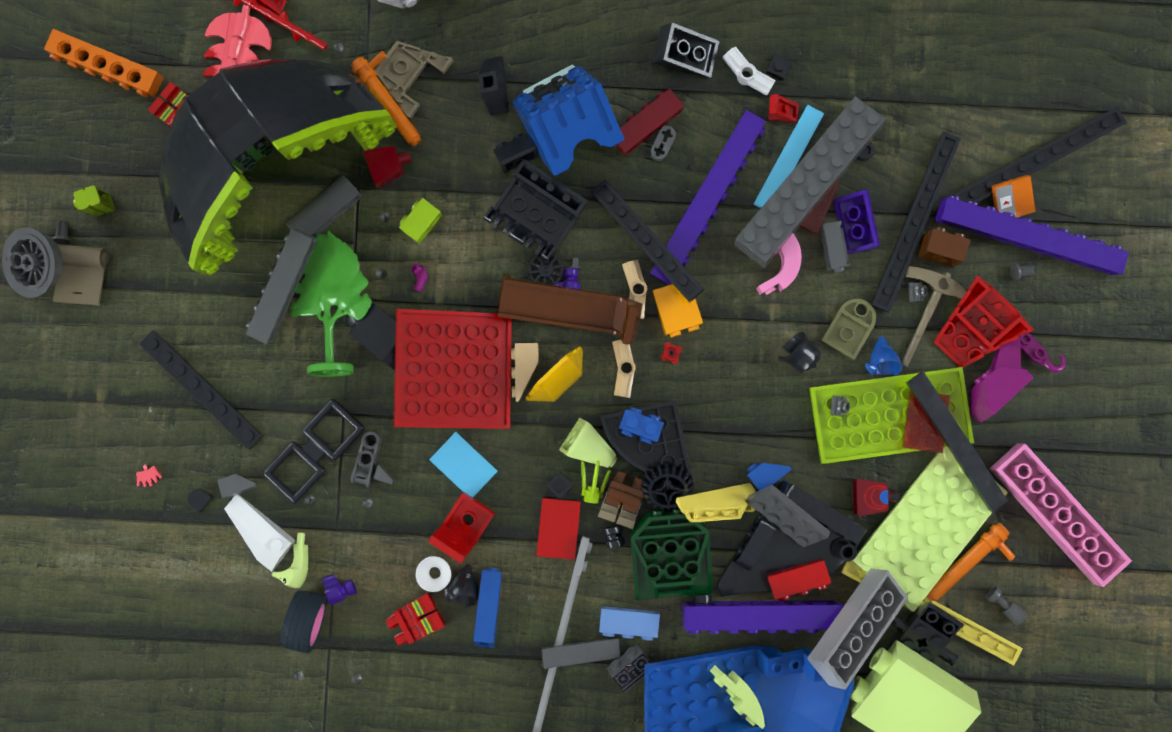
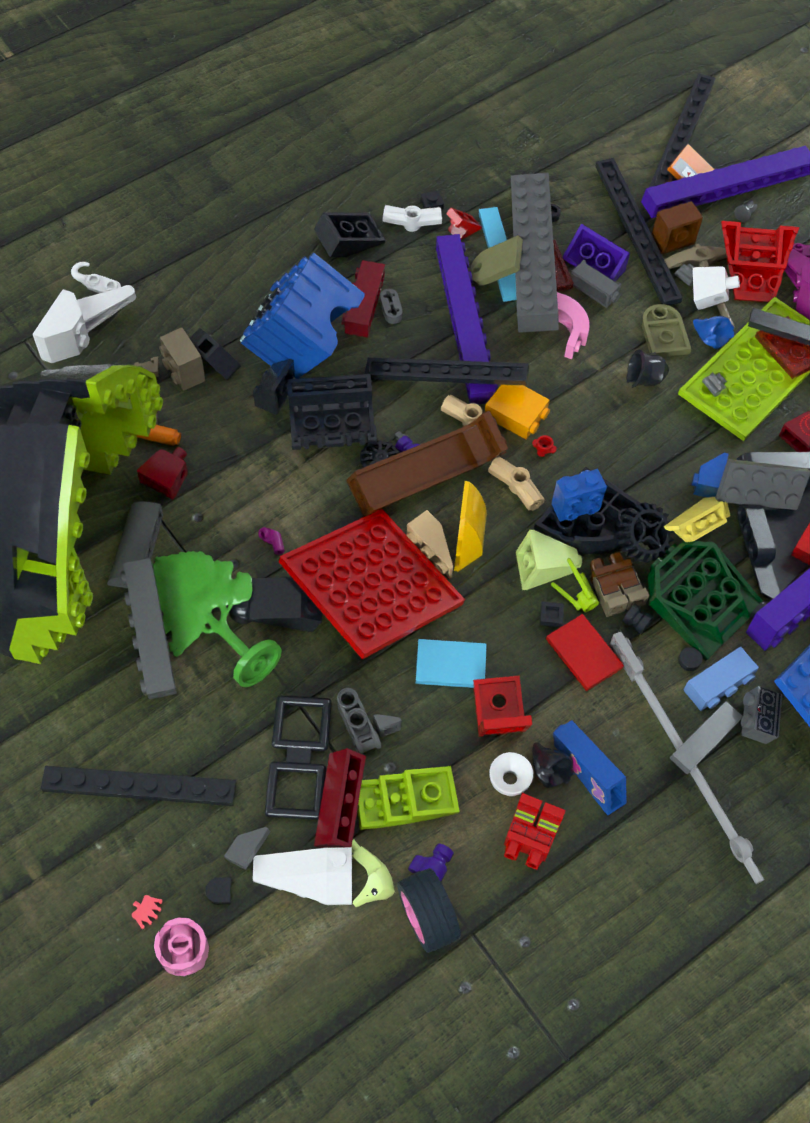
camera: 40 degrees left, 25 degrees down
lime brick [399,198,443,245] -> none
none -> bright pink brick [154,918,209,976]
none -> dark tan brick [159,328,205,391]
none -> dark red brick [314,748,366,848]
none -> lime slope [357,766,460,830]
none -> olive tile [470,235,523,285]
none -> black tile [678,647,703,671]
none -> white torso [693,267,740,310]

